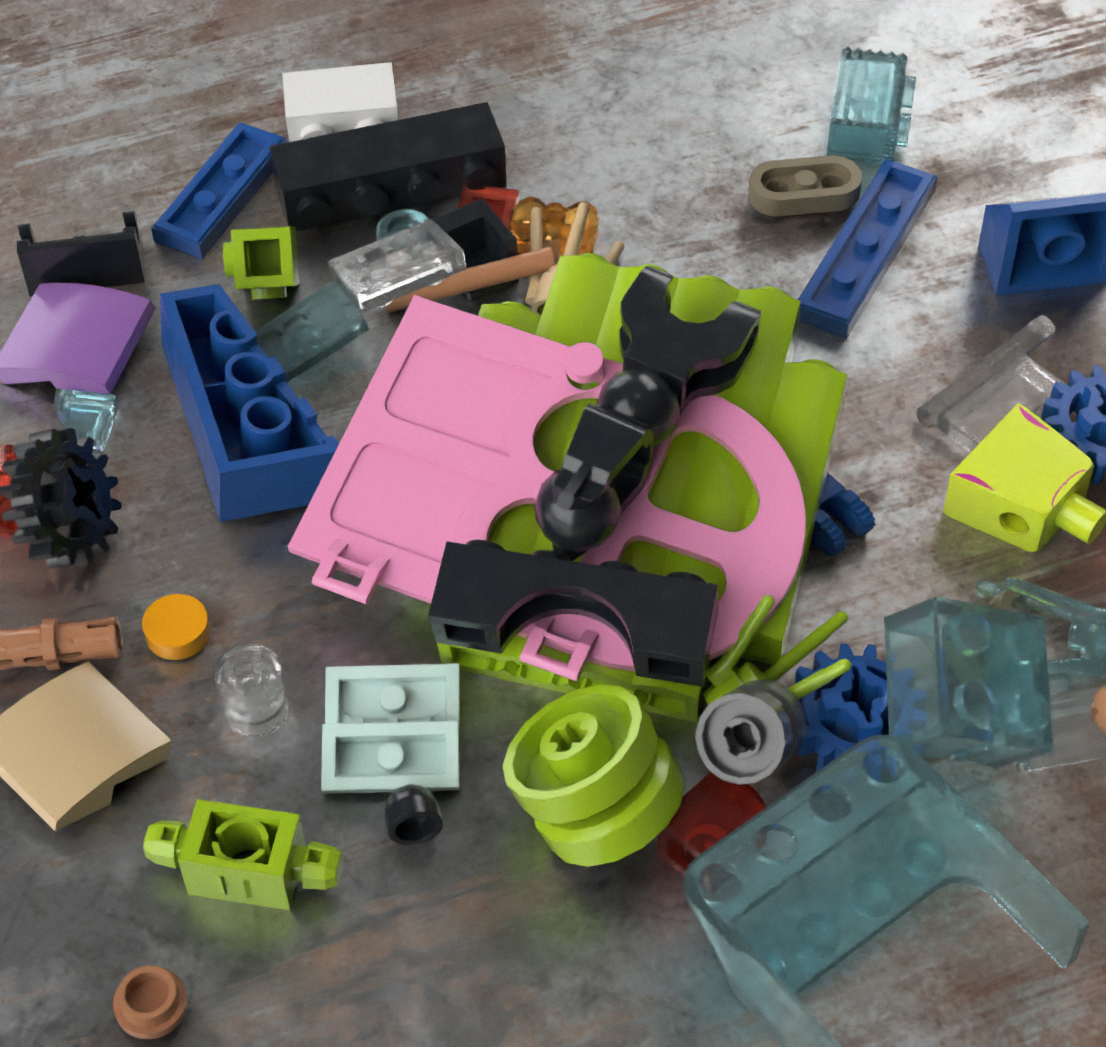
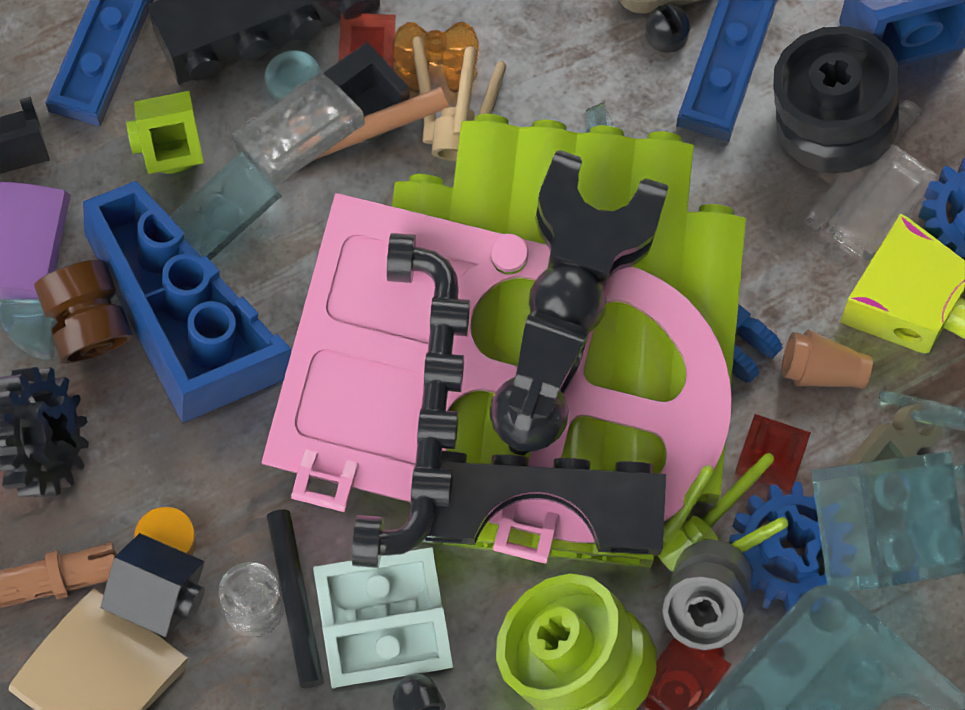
camera: 10 degrees left, 15 degrees up
none -> reddish brown wheel [34,259,133,364]
none -> brick [100,533,205,637]
none -> black bar [267,509,324,688]
none -> black bar [352,233,470,568]
none -> black hinge [645,3,690,53]
none -> clear red tile [735,414,811,492]
none -> black wheel [773,26,899,173]
none -> nougat cone [781,329,873,389]

